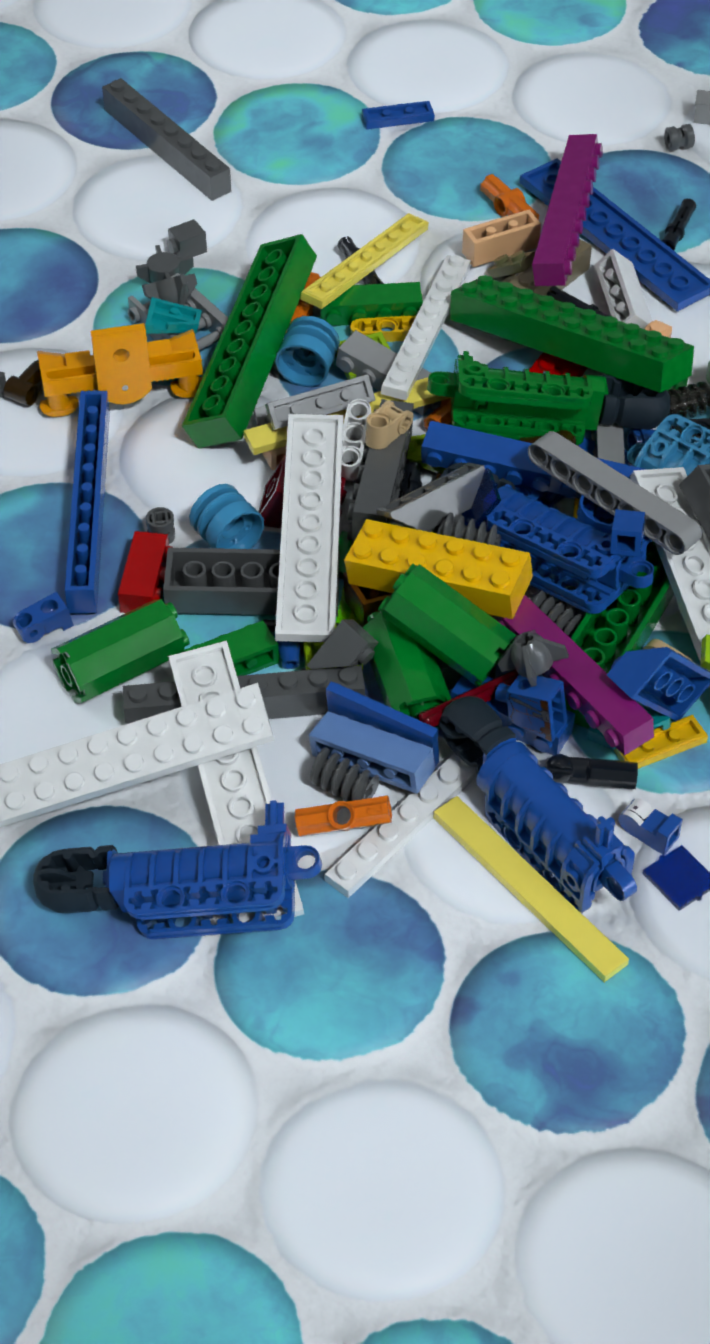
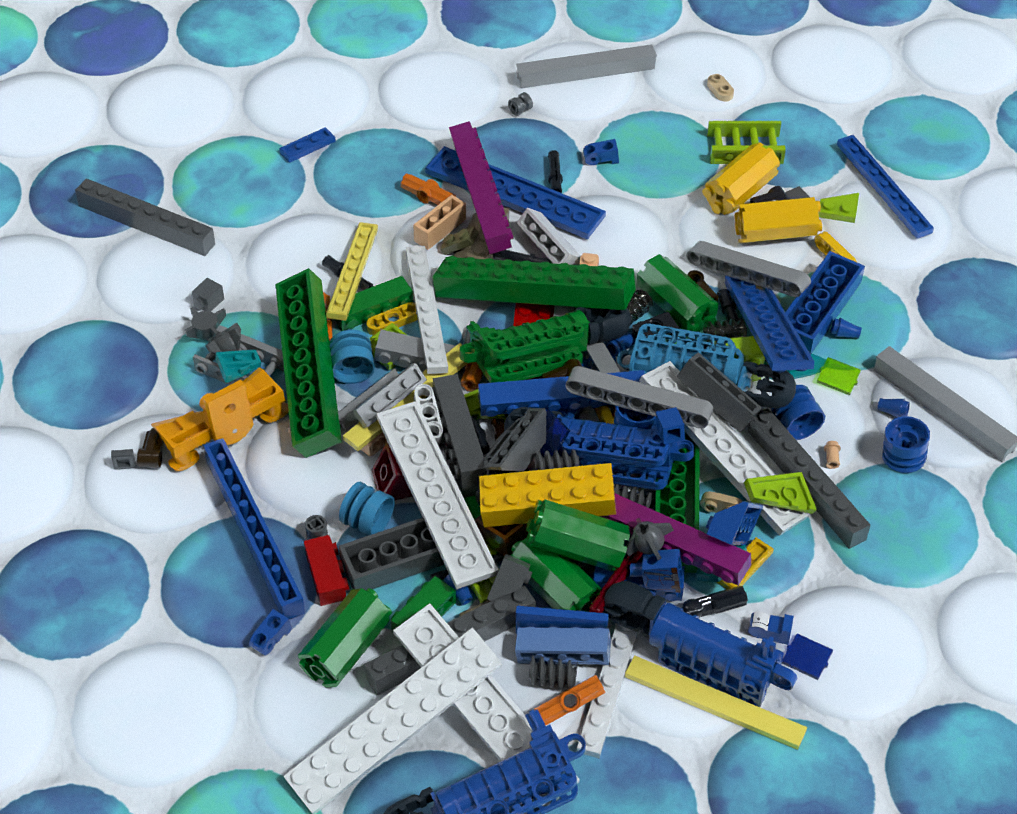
camera: 25 degrees left, 0 degrees up
tan piece [365,400,414,450] -> none

